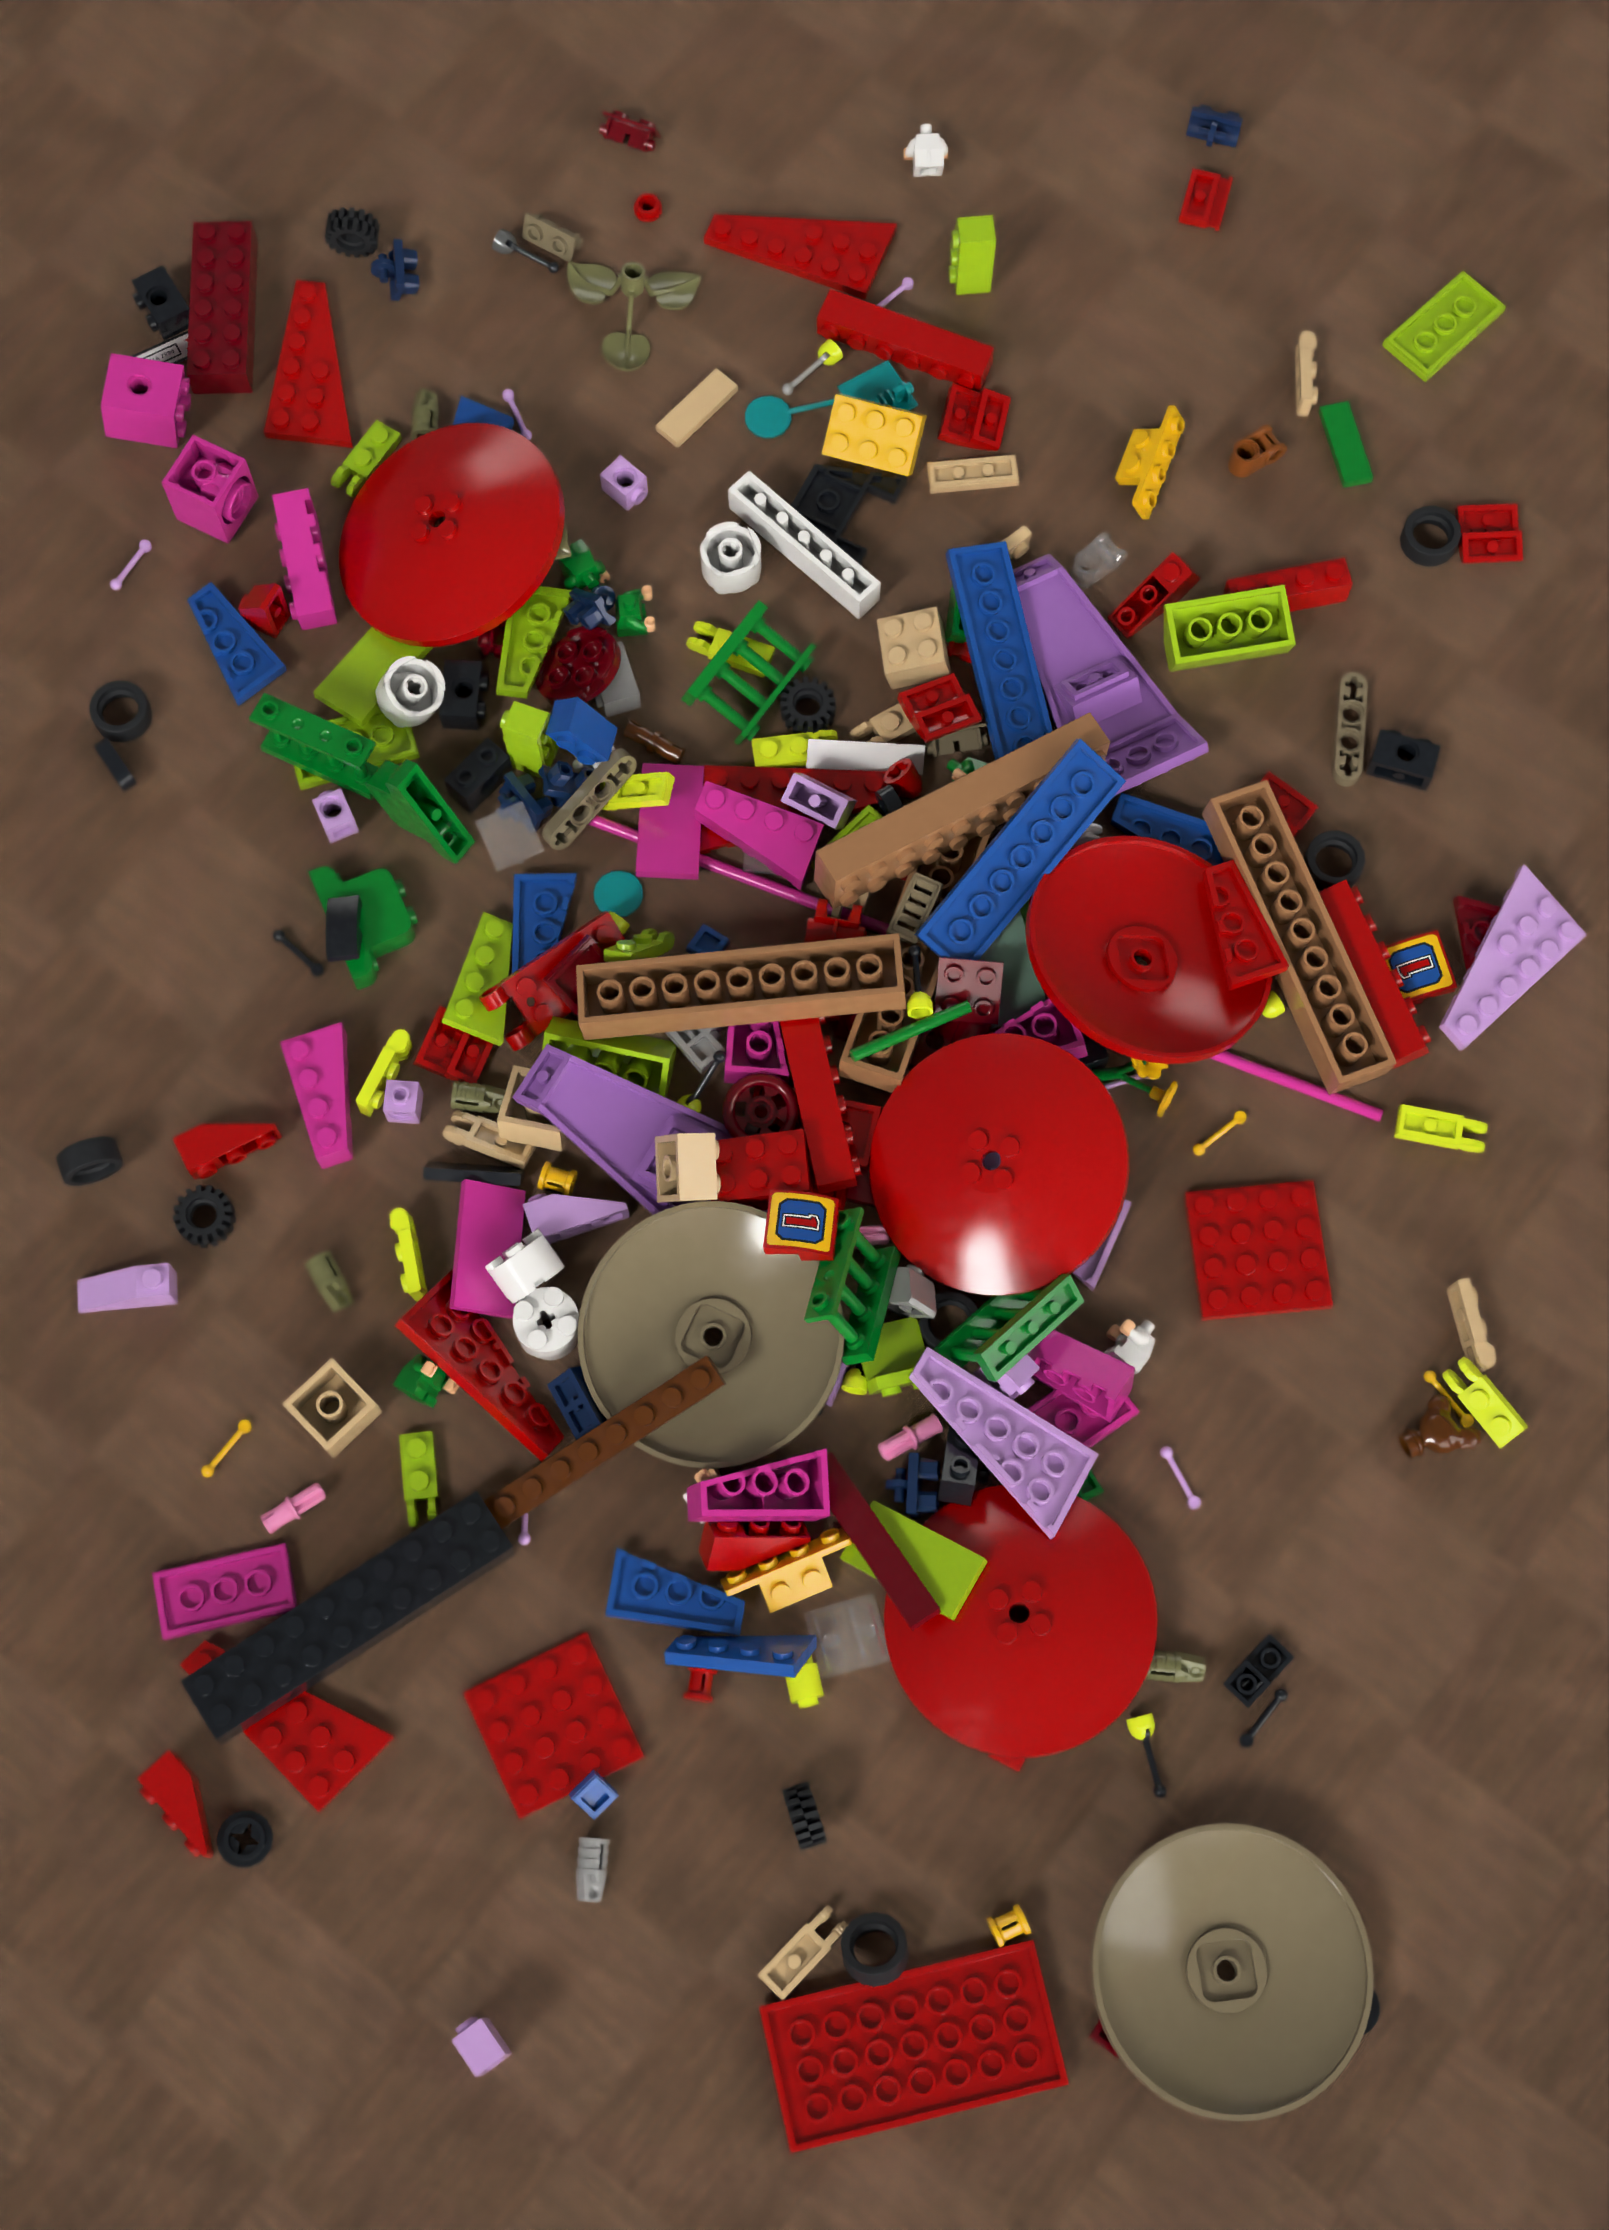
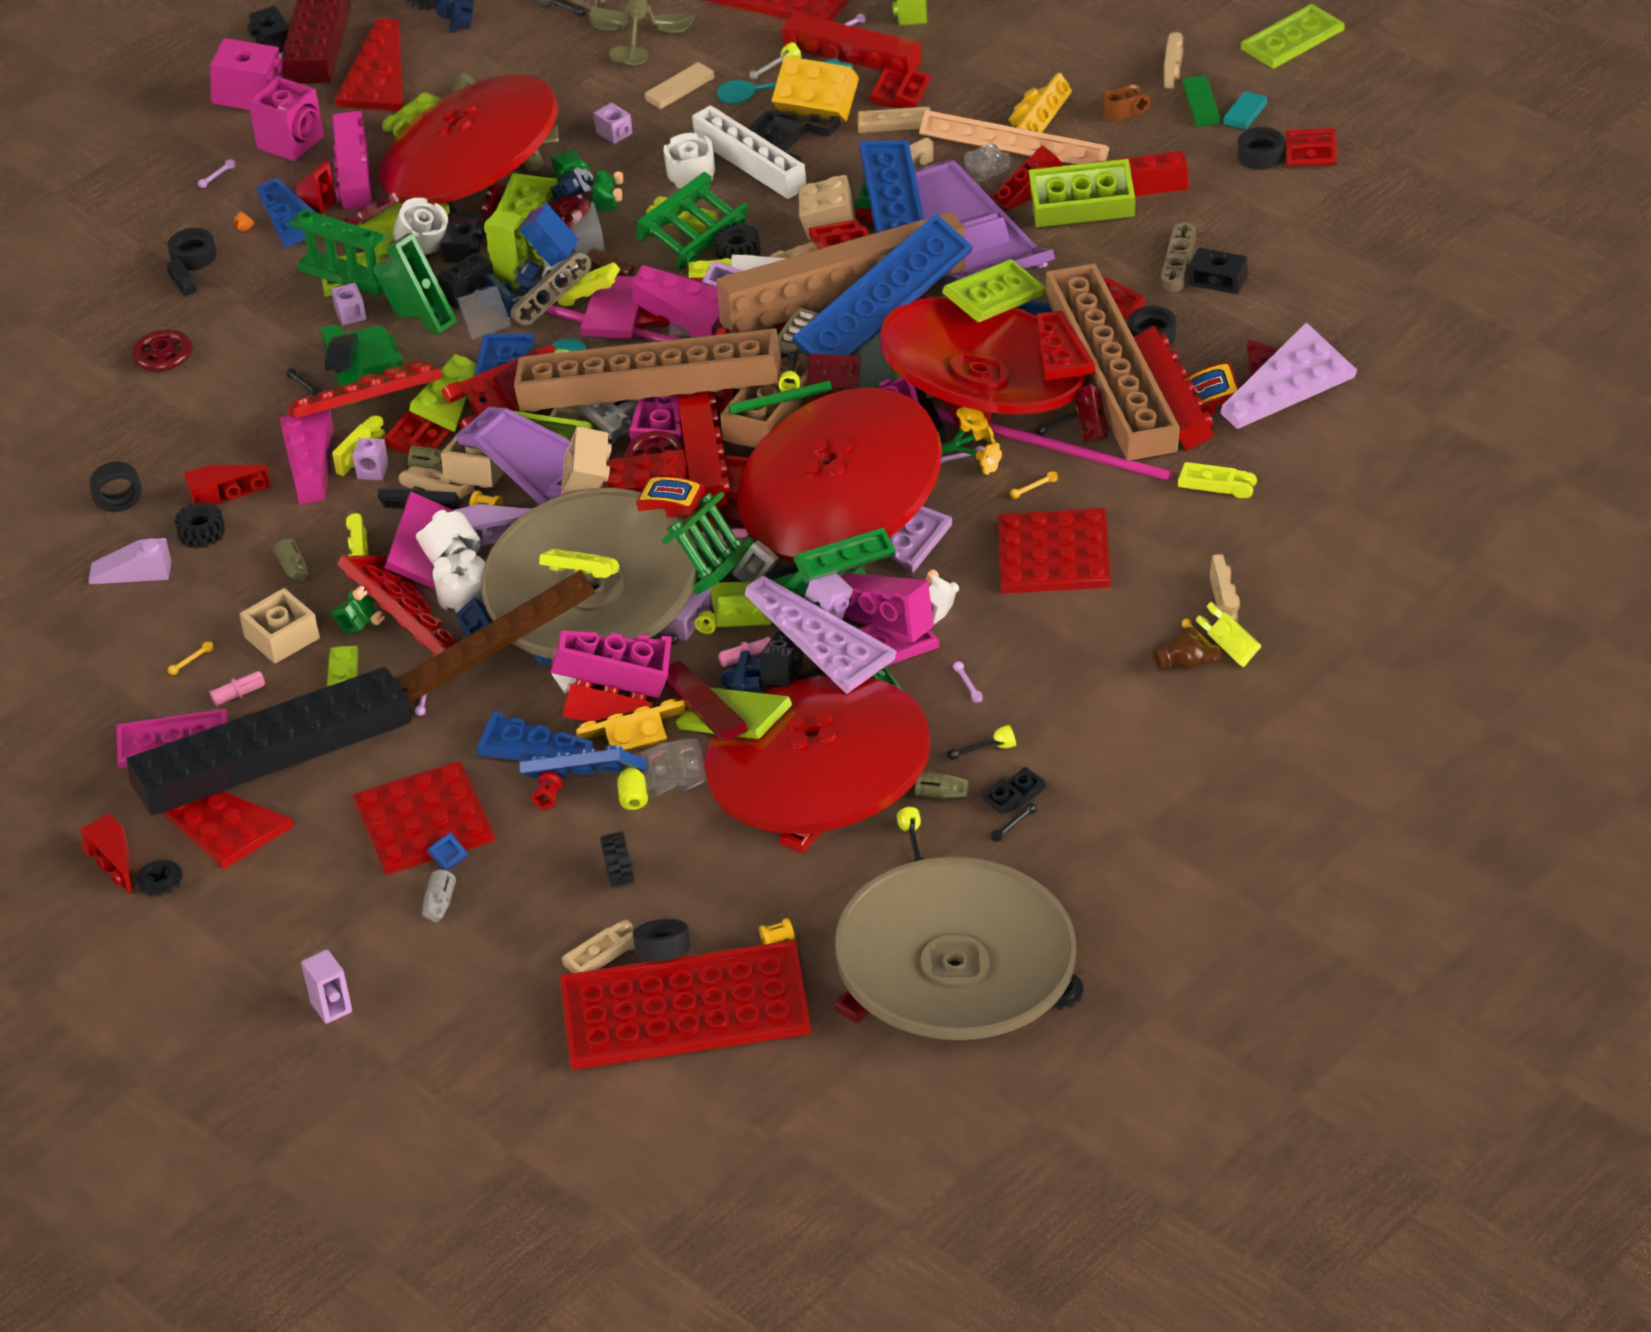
camera: 10 degrees right, 30 degrees down
none -> dark red plate [132,330,192,371]
none -> orange hinge [233,211,255,232]
none -> red wing [286,360,442,418]
none -> dark red wing [342,193,399,226]
none -> neon yellow hinge [539,549,620,578]
none -> light nougat plate [919,110,1109,165]
none -> lime tile [942,259,1045,323]
none -> hinge [947,725,1016,760]
none -> dark red hinge [1075,384,1109,442]
none -> teal tile [1224,91,1267,130]

